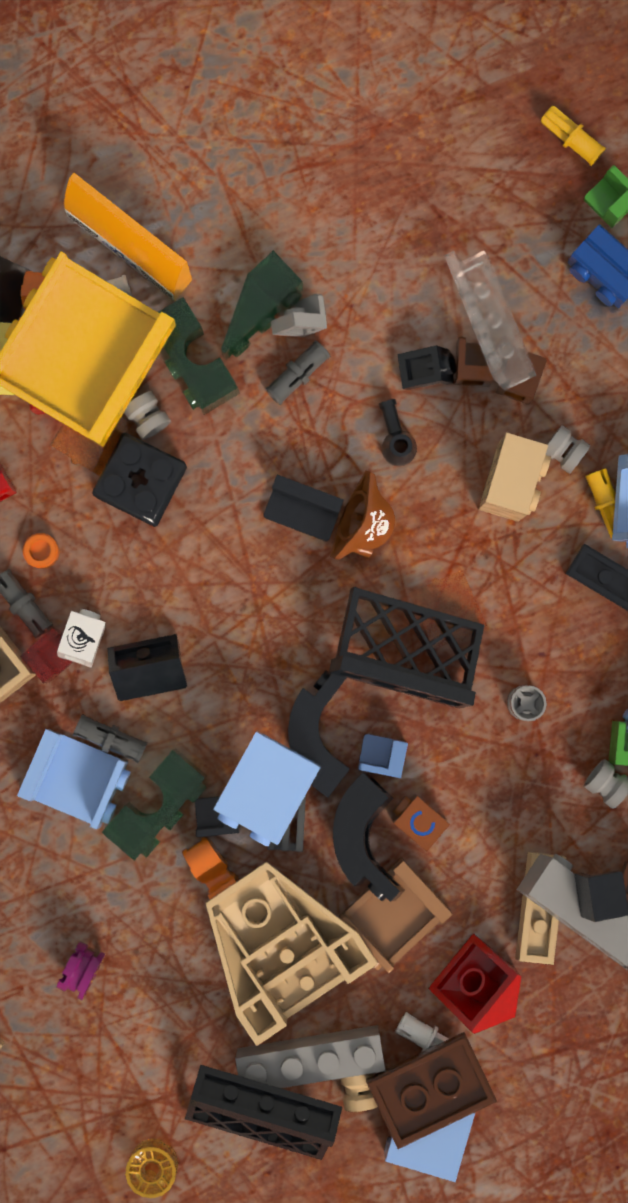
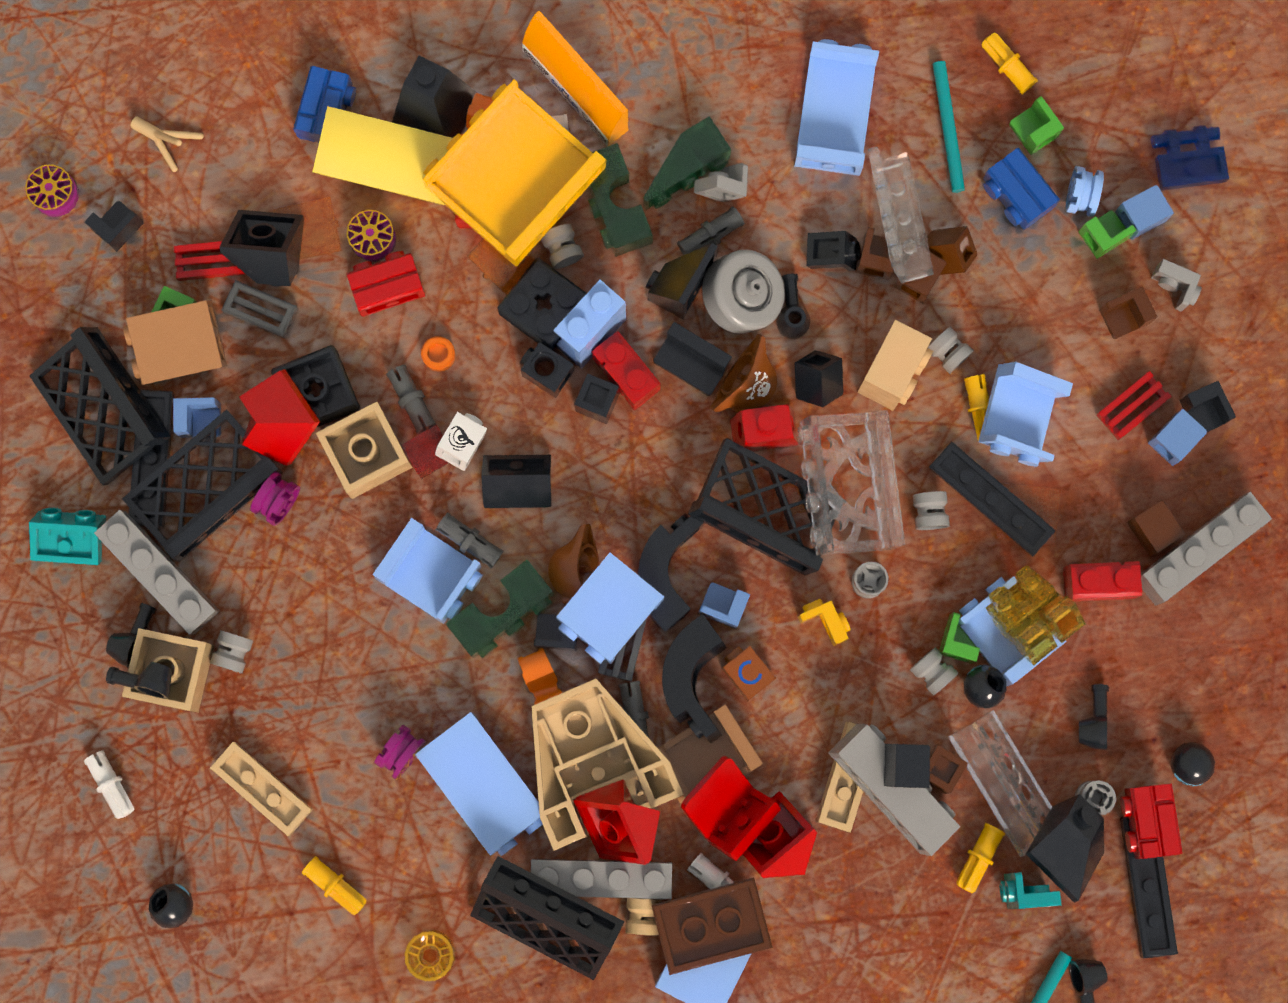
camera: 10 degrees right, 5 degrees down
none -> yellow axle [302,856,367,915]
none -> light blue panel [415,712,543,856]
none -> black brick [520,342,575,398]
none -> dark orange hat [548,524,600,605]
none -> light blue panel [553,280,626,369]
none -> red slope [573,779,660,865]
none -> black panel [574,373,620,424]
none -> red brick [592,331,661,410]
none -> dark grey pin [618,681,649,738]
none -> black slope [645,243,718,319]
none -> red bracket [681,756,781,861]
none -> light grey wheel [702,249,785,334]
none -> red torso [730,404,799,451]
none -> light blue panel [794,39,879,176]
none -> black panel [794,350,843,407]
none -> clear fence [797,410,905,556]
none -> yellow bracket [798,598,851,646]
none -> light grey wheel [912,491,950,530]
none -> reddish brown panel [920,226,978,275]
none -> teal bar [932,61,965,193]

